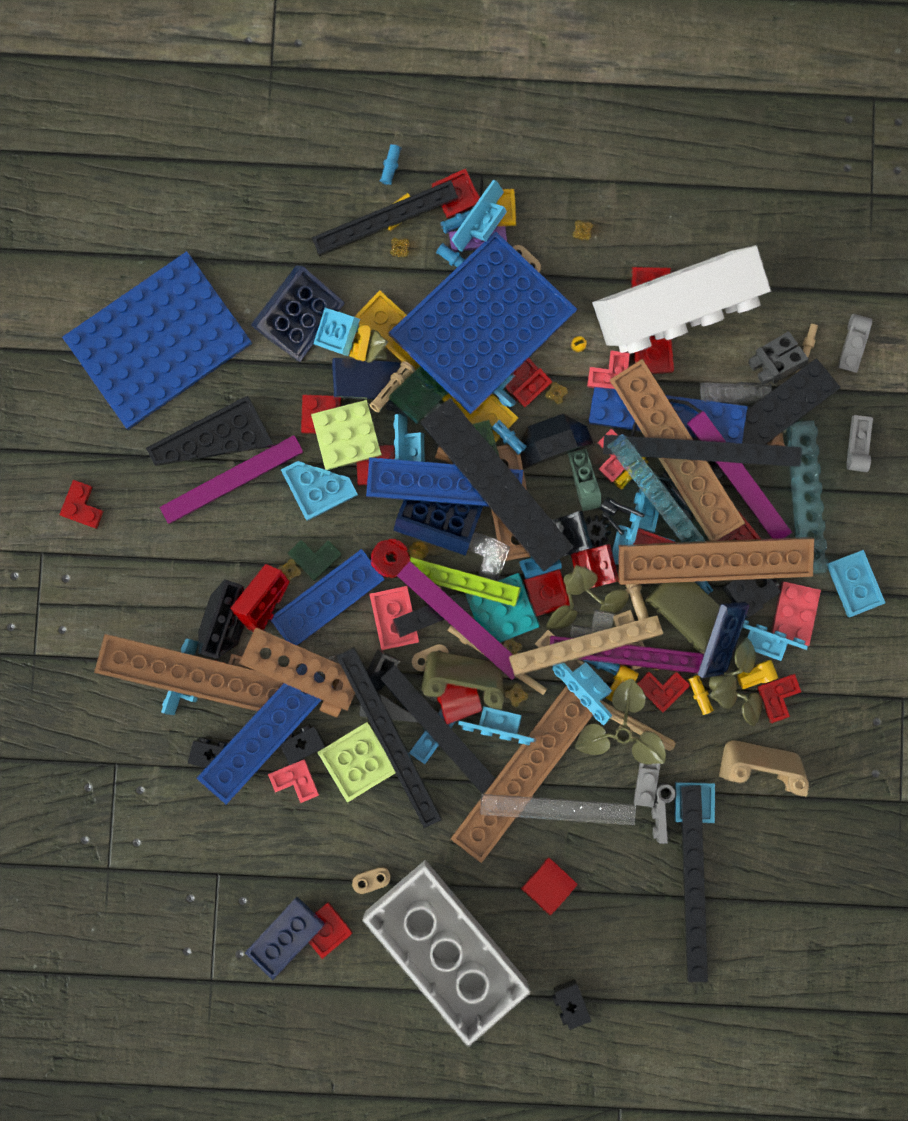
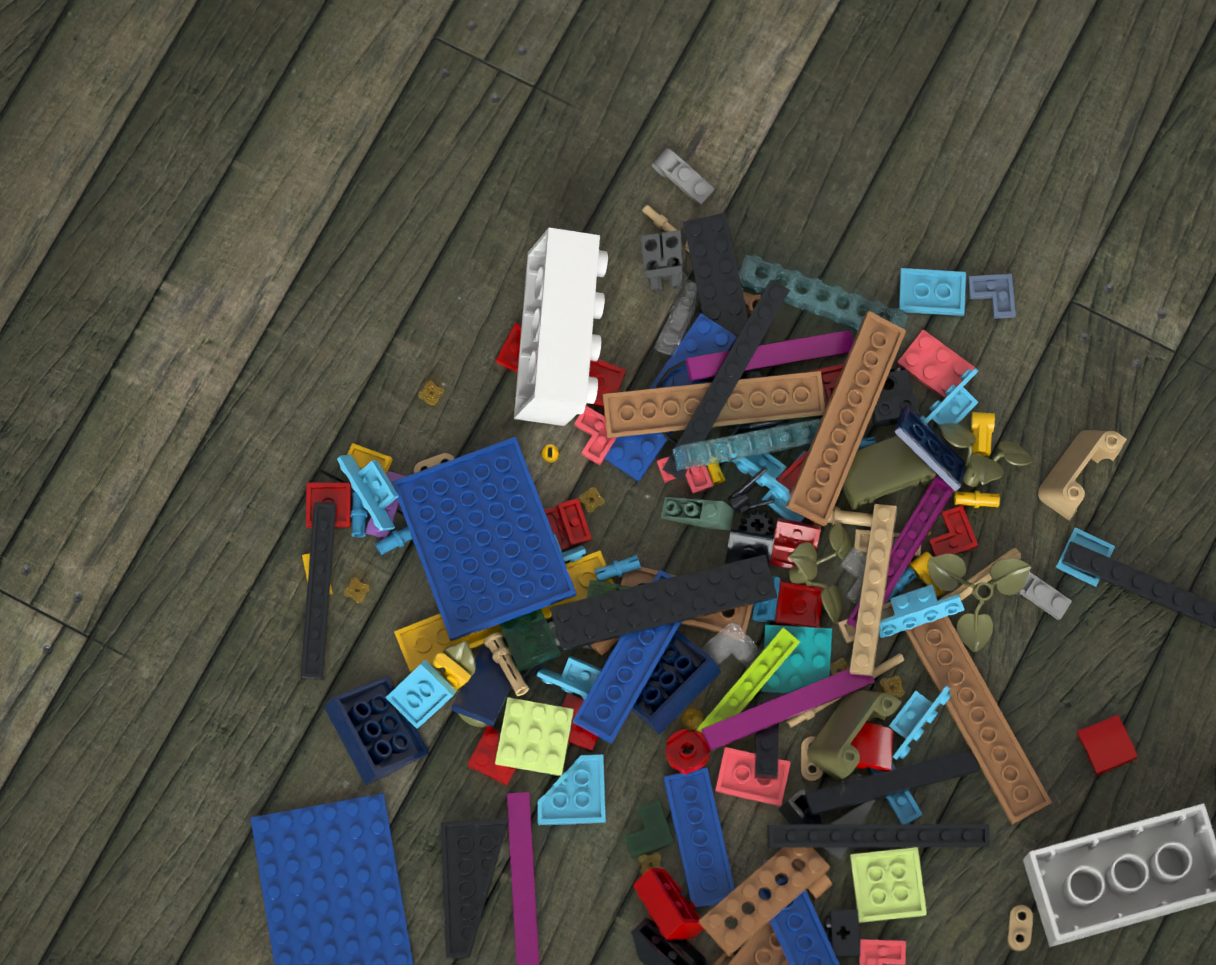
camera: 60 degrees left, 10 degrees down
dark azure pin [380,144,402,185] -> none
clear plate [480,794,636,825] -> none
black wedge [520,414,593,470] -> none
light grey plate [652,783,675,844] -> none
red plate [757,674,801,723] -> none
light grey plate [847,415,873,472] -> none
none -> sand blue plate [968,274,1016,319]

